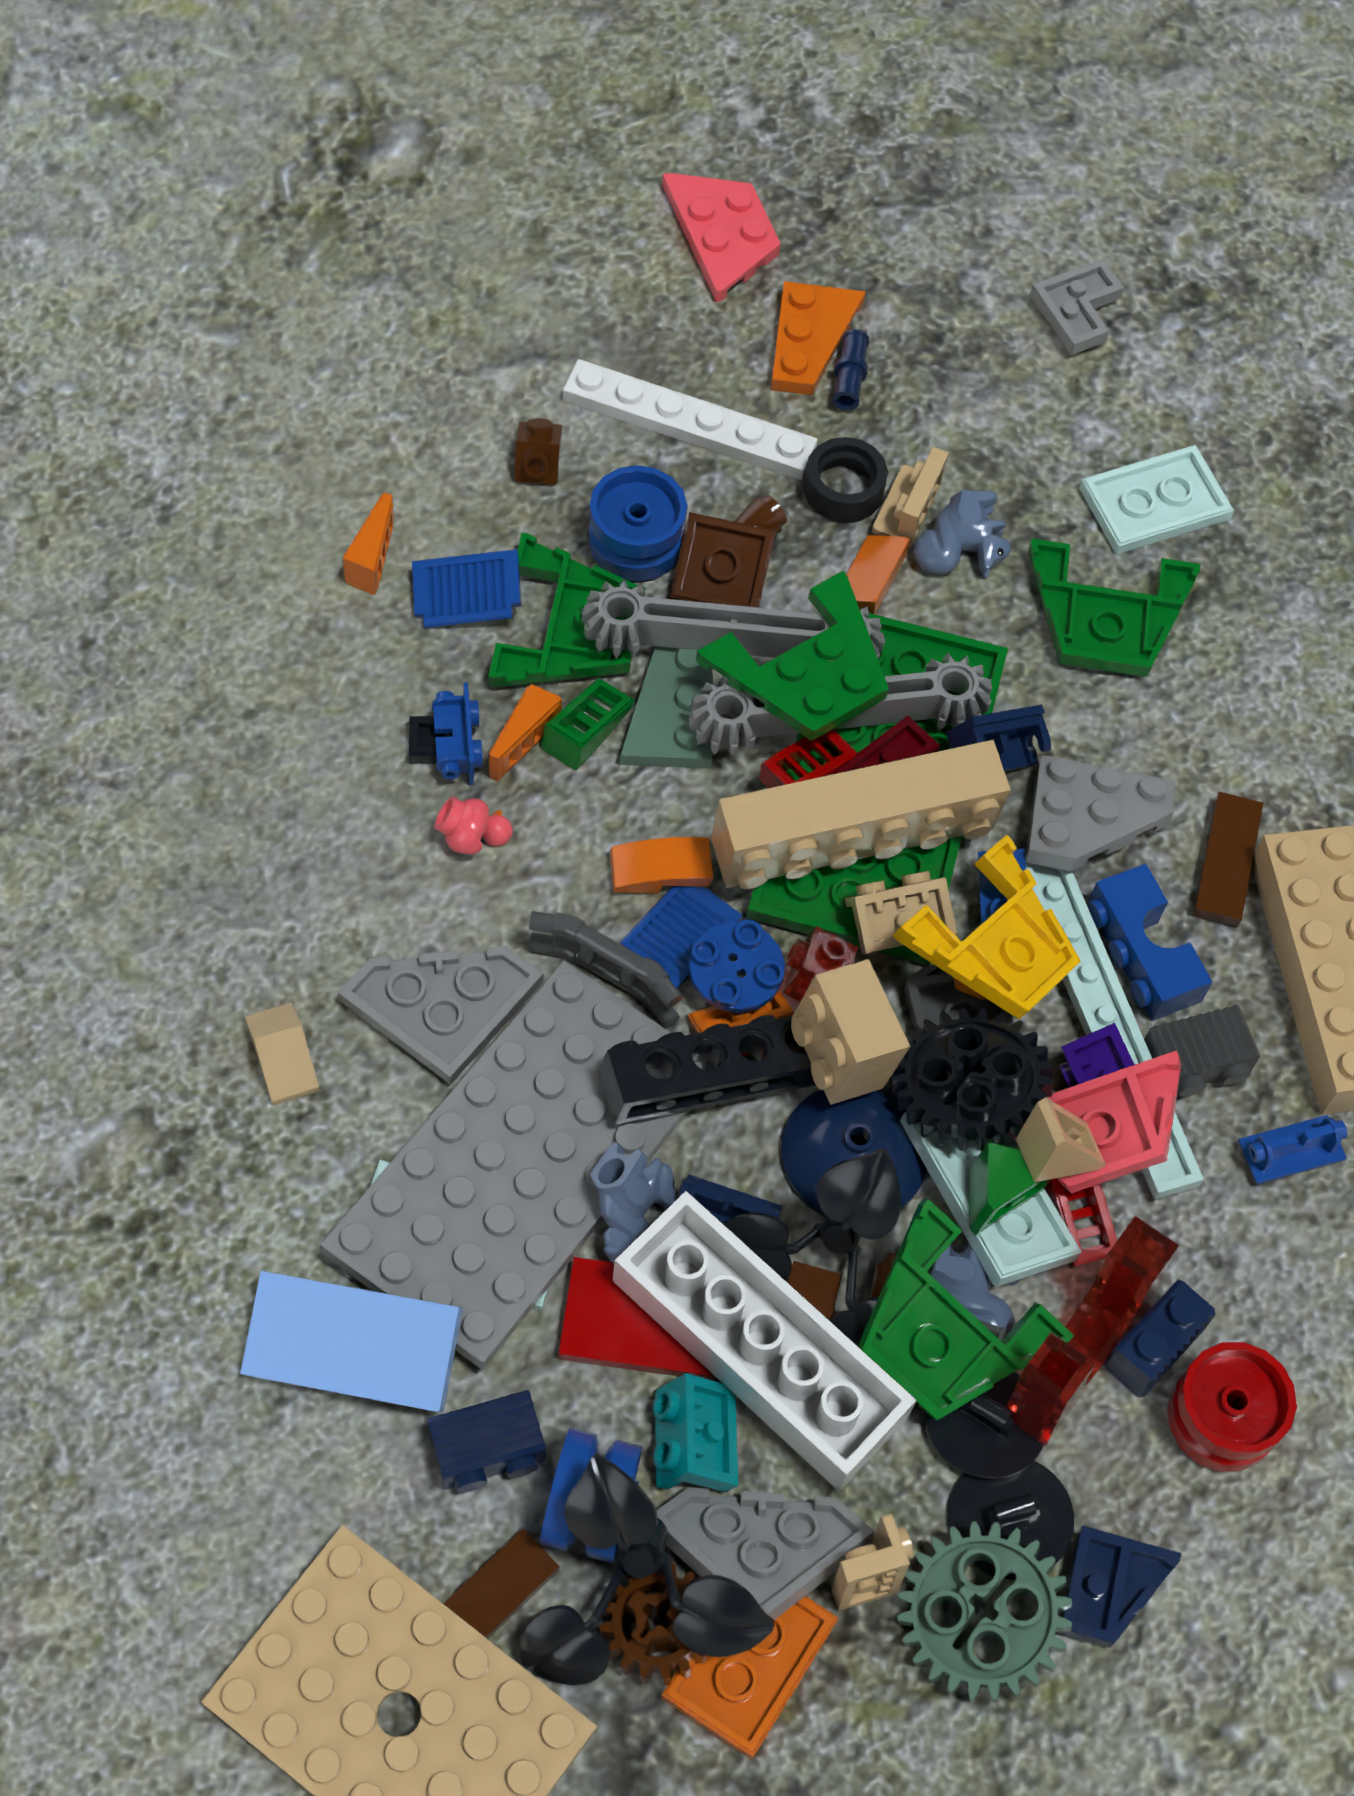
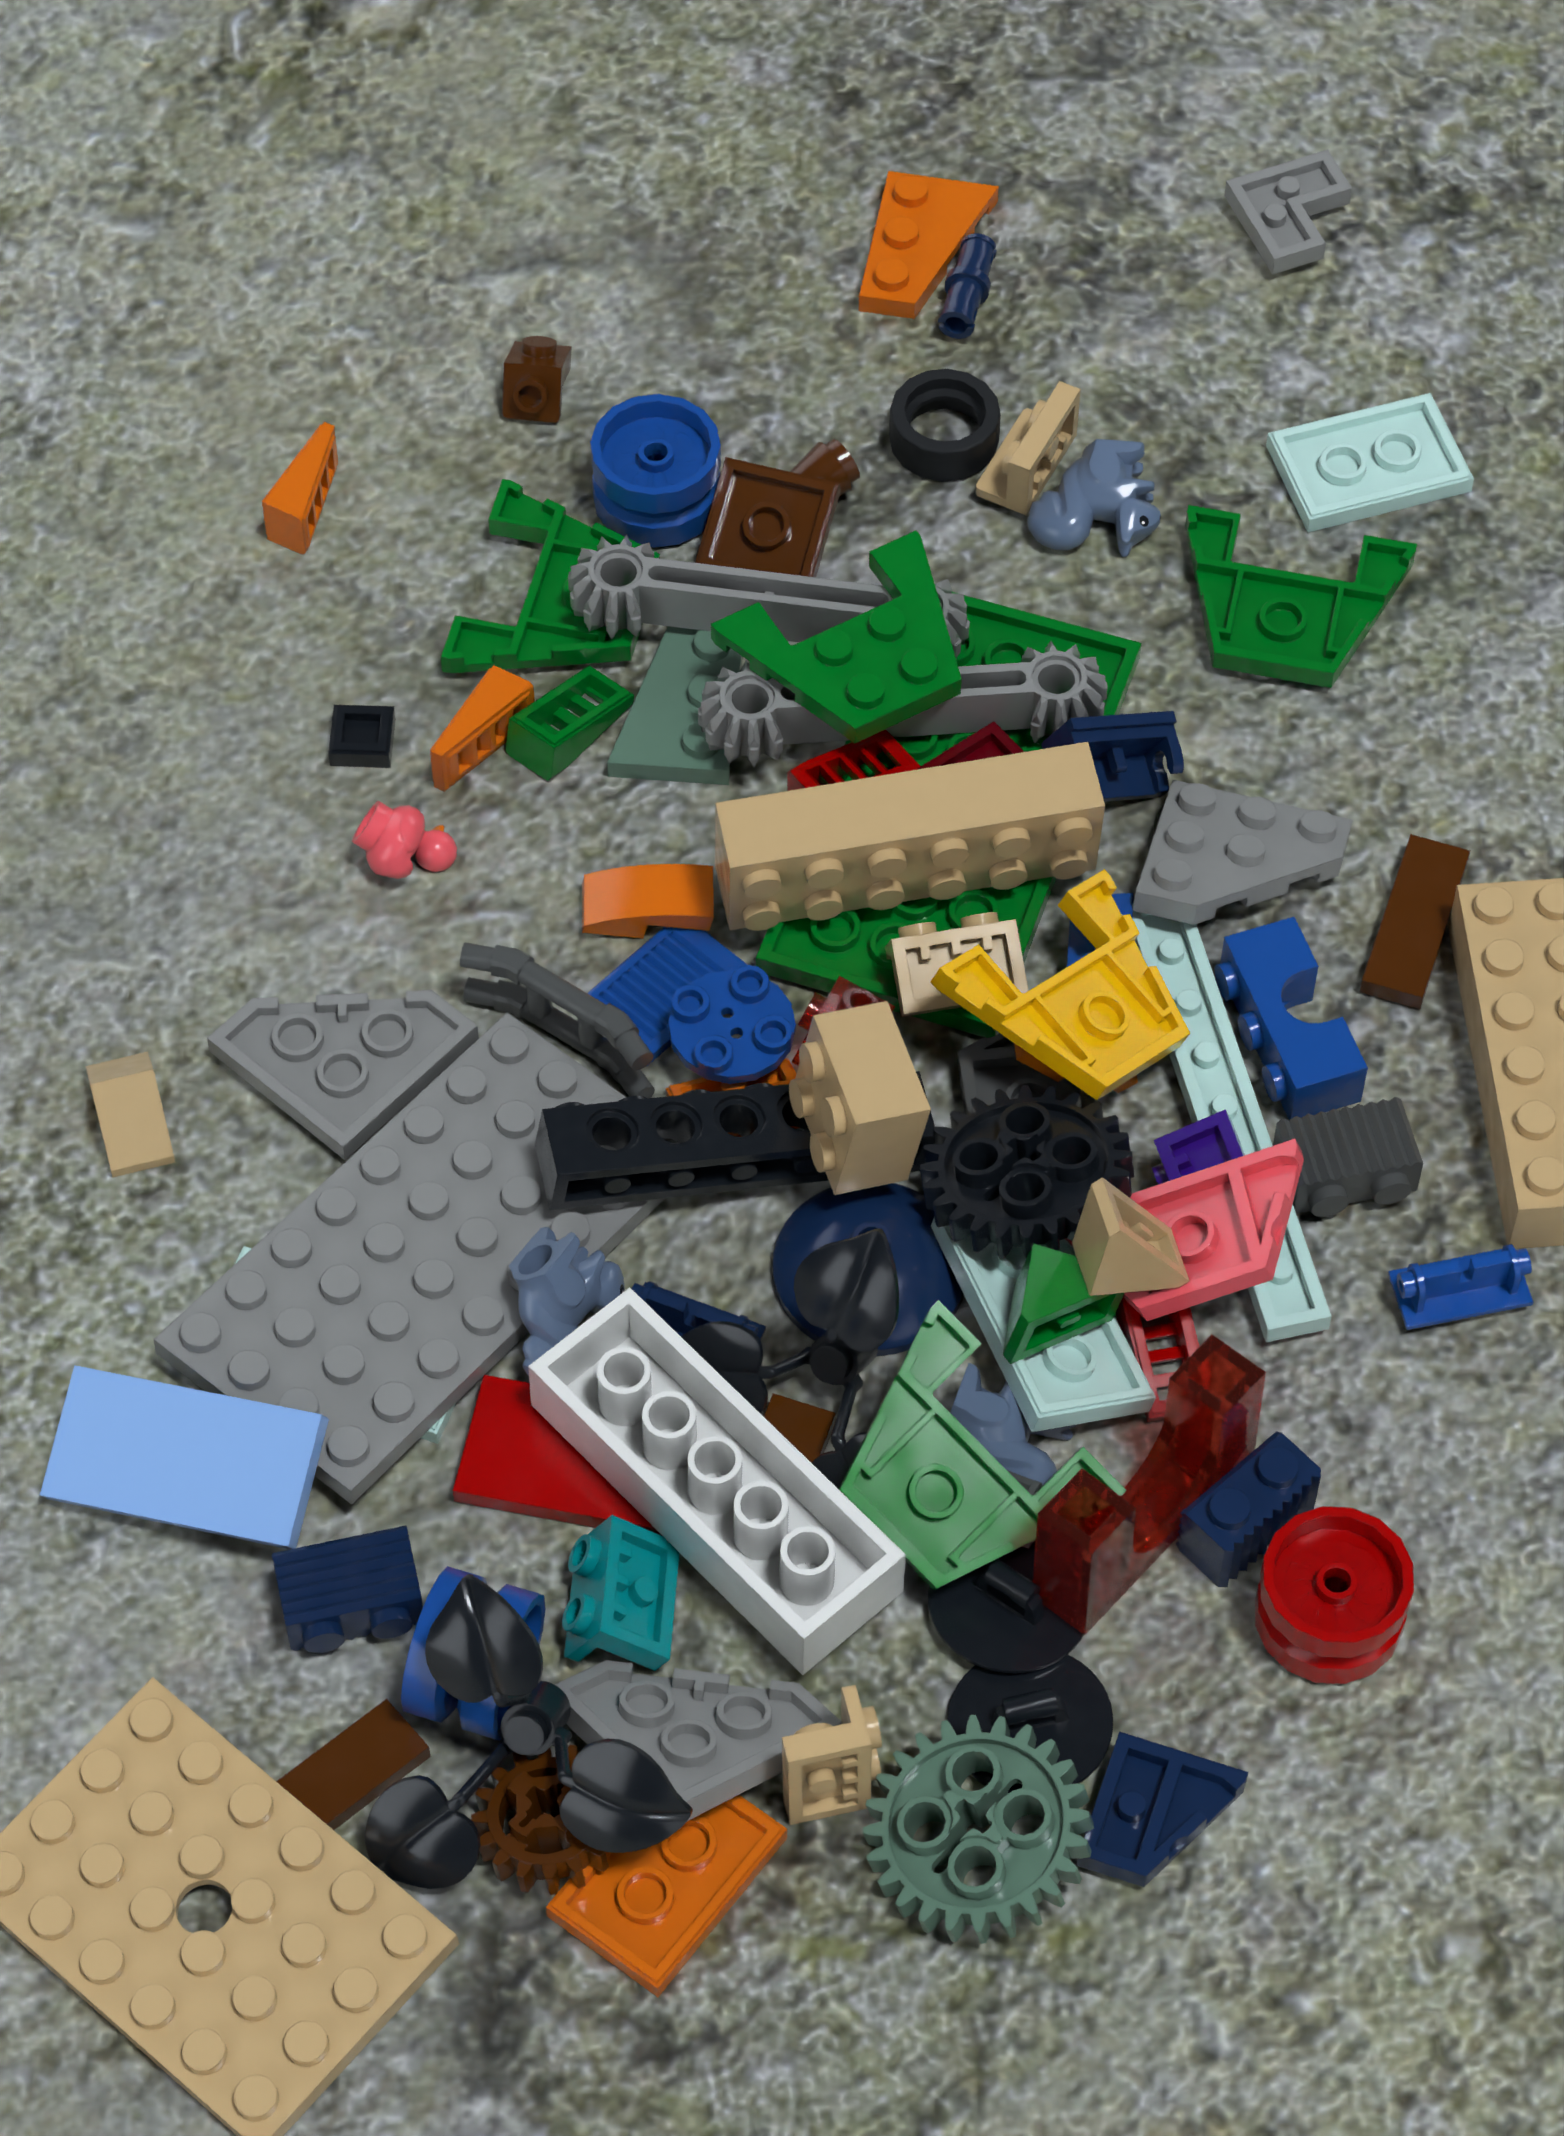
camera: 10 degrees right, 5 degrees down
blue window [412,549,522,628] -> none
blue hinge [432,682,483,785] -> none
white plate [562,359,818,481] -> none
coral wing [662,173,781,302] -> none
orange slope [846,535,910,614] -> none

